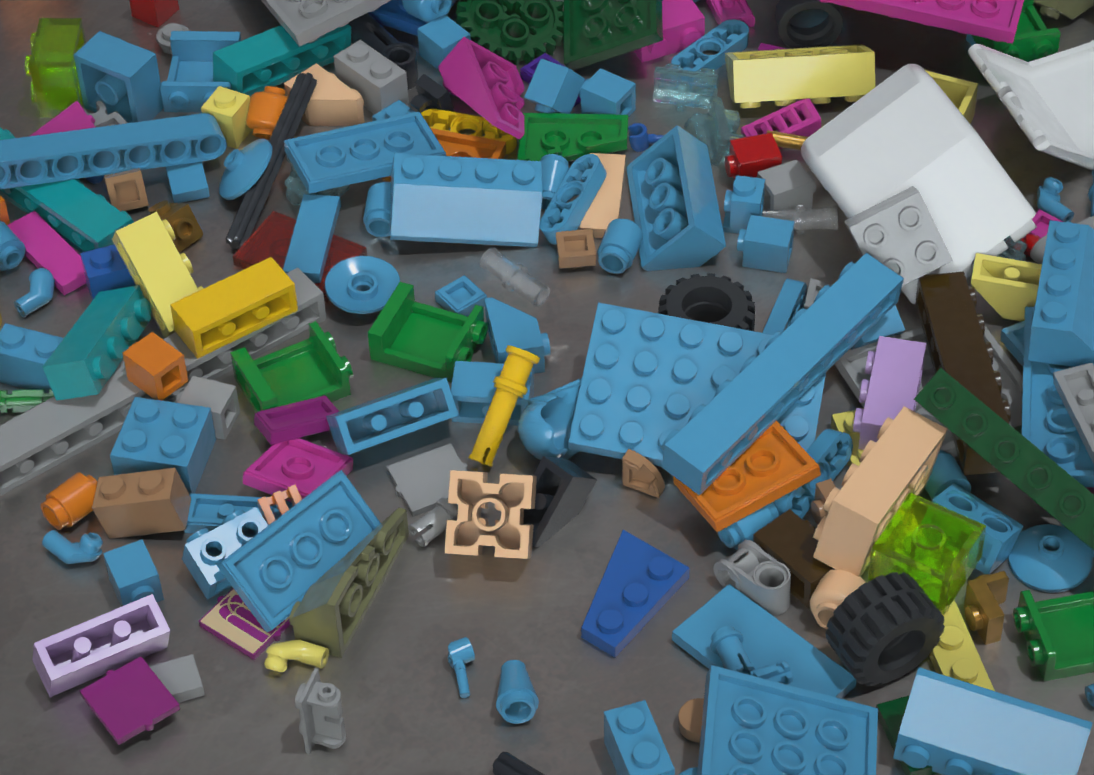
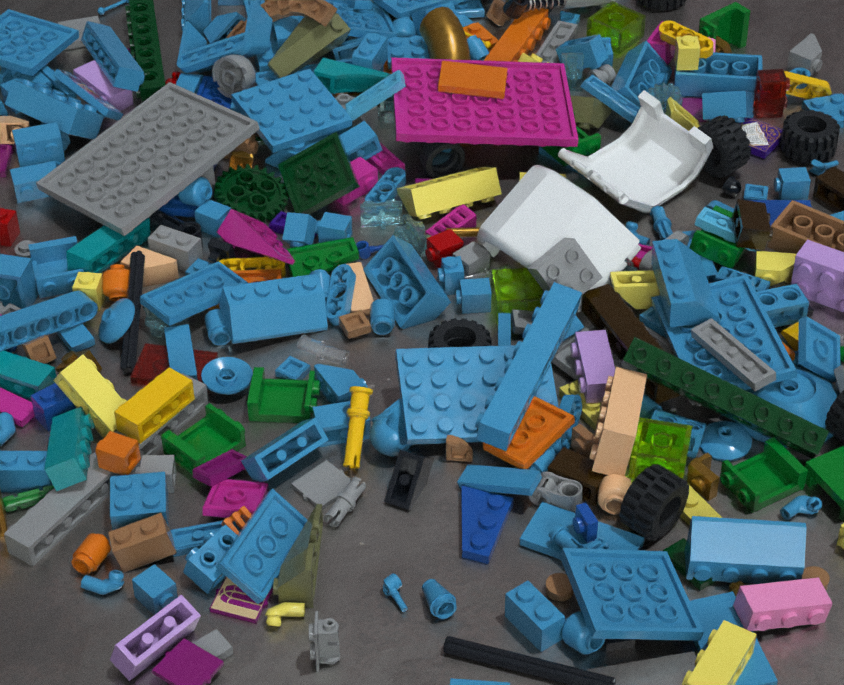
camera: 20 degrees left, 5 degrees down
light nougat brick [445,470,537,559] -> none
none -> dark azure tile [457,464,542,496]
none -> clear neon green brick [491,268,544,324]
none -> blue plate [573,502,598,543]

